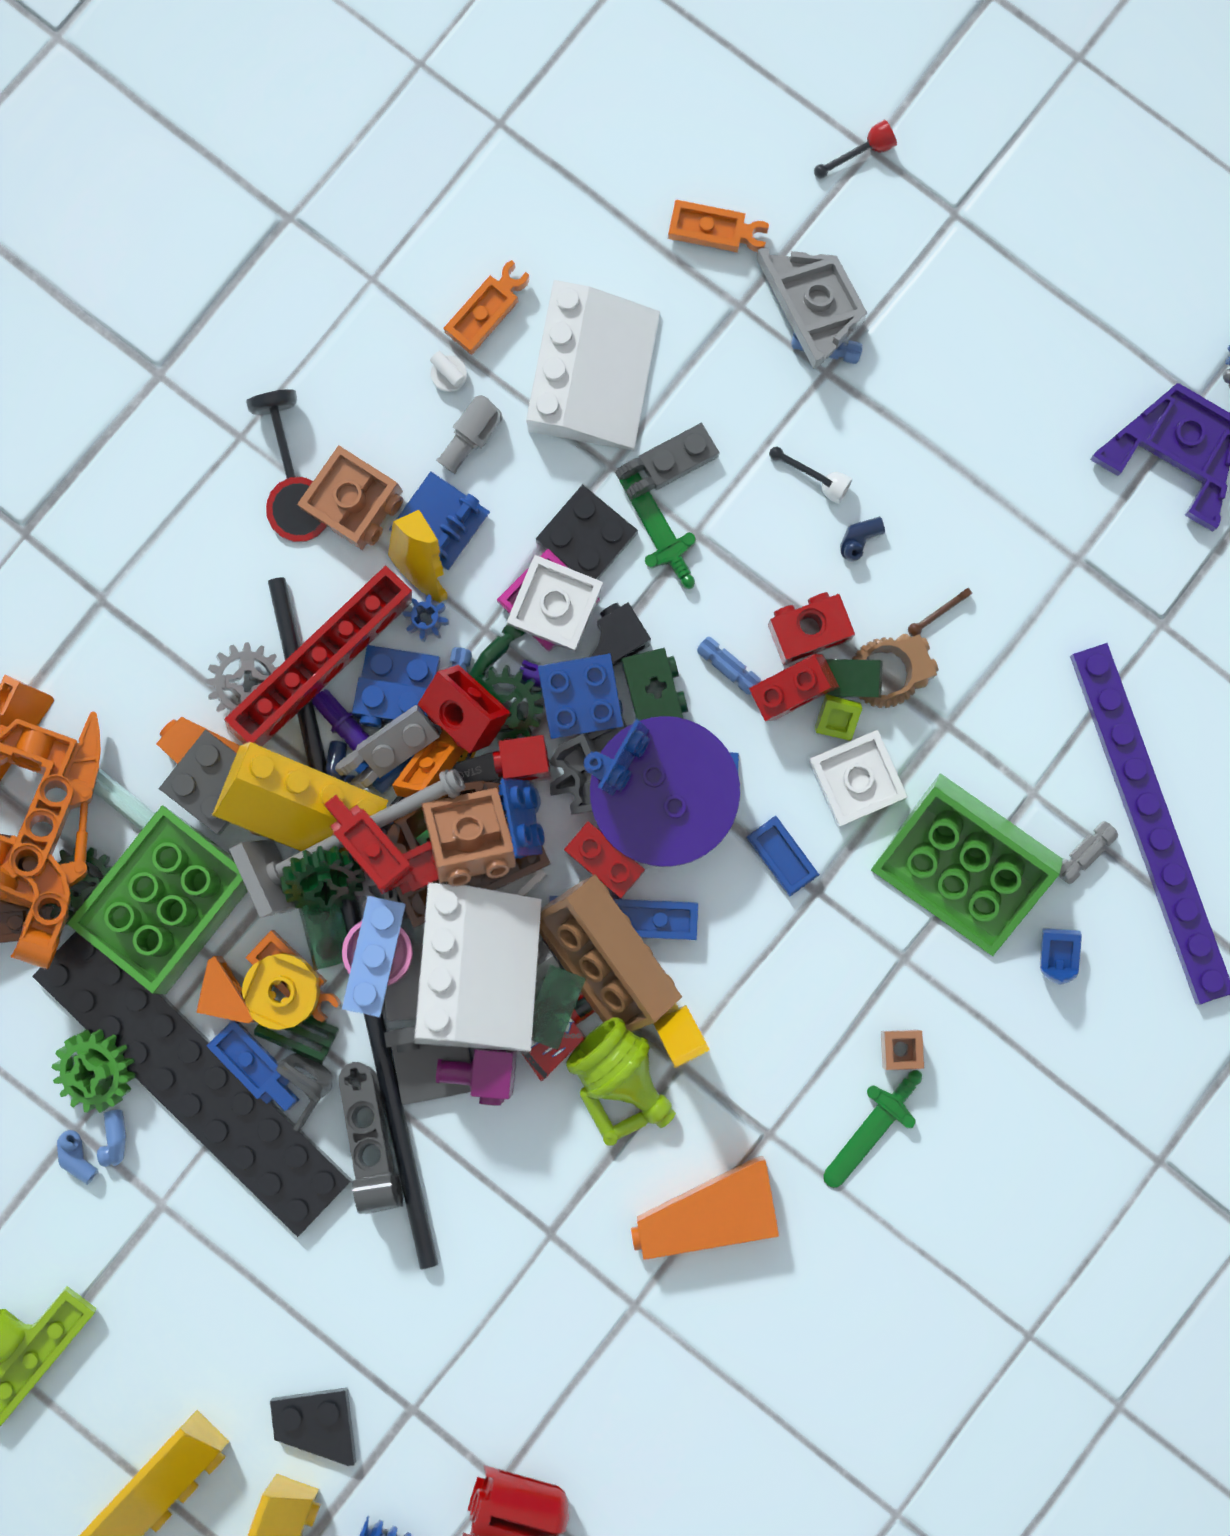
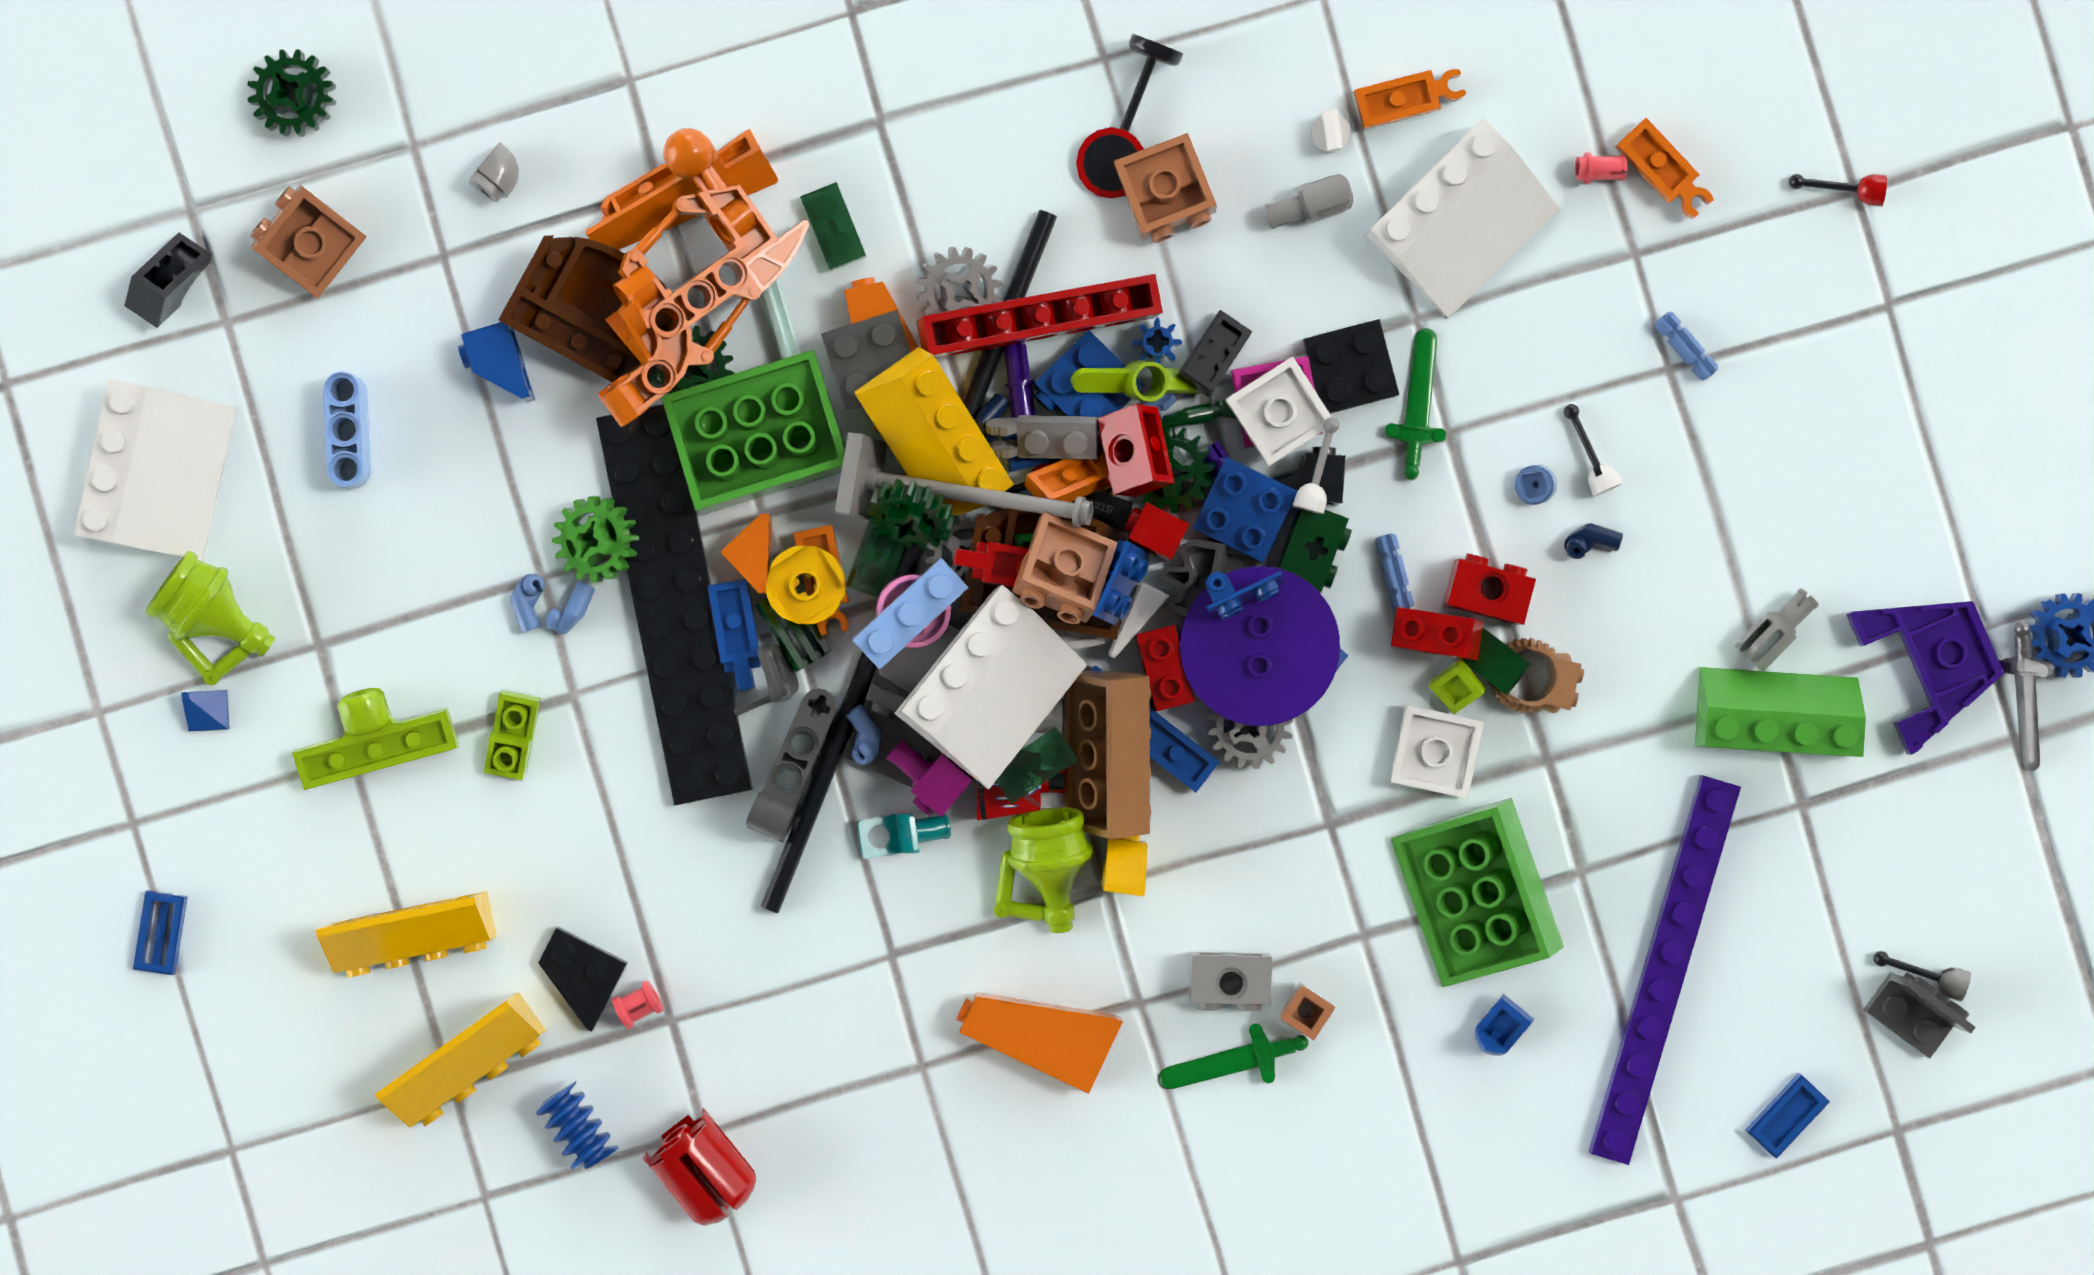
camera: 35 degrees right, 5 degrees up
red hinge [324,795,413,894] -> none
yellow slope [388,510,448,603] -> none
blue hinge [389,471,490,571] -> none
dark grey hinge [615,422,720,499] -> none
blue tile [745,815,820,897] -> none
light grey wing [756,248,867,369] -> none
reddish brown hinge [908,587,973,637] -> none
light grey axle [1059,821,1119,884] -> none
none -> lime slope [484,690,541,781]
none -> coral bush [612,980,664,1030]
none -> clear green plate [800,182,867,272]
none -> medium blue arm [845,704,882,765]
none -> teal bracket [857,813,951,859]
none -> lime piece [1071,360,1201,402]
none -> white slope [1108,583,1169,658]
none -> black plate [1176,310,1253,397]
none -> light grey brick [1189,952,1272,1011]
none -> light grey gear [1207,713,1293,769]
none -> hinge [1293,417,1339,514]
none -> medium blue tile [1515,465,1557,505]
none -> coral pin [1575,152,1627,184]
none -> bright green slope [1695,667,1866,757]
none -> light grey arm [1734,588,1819,672]

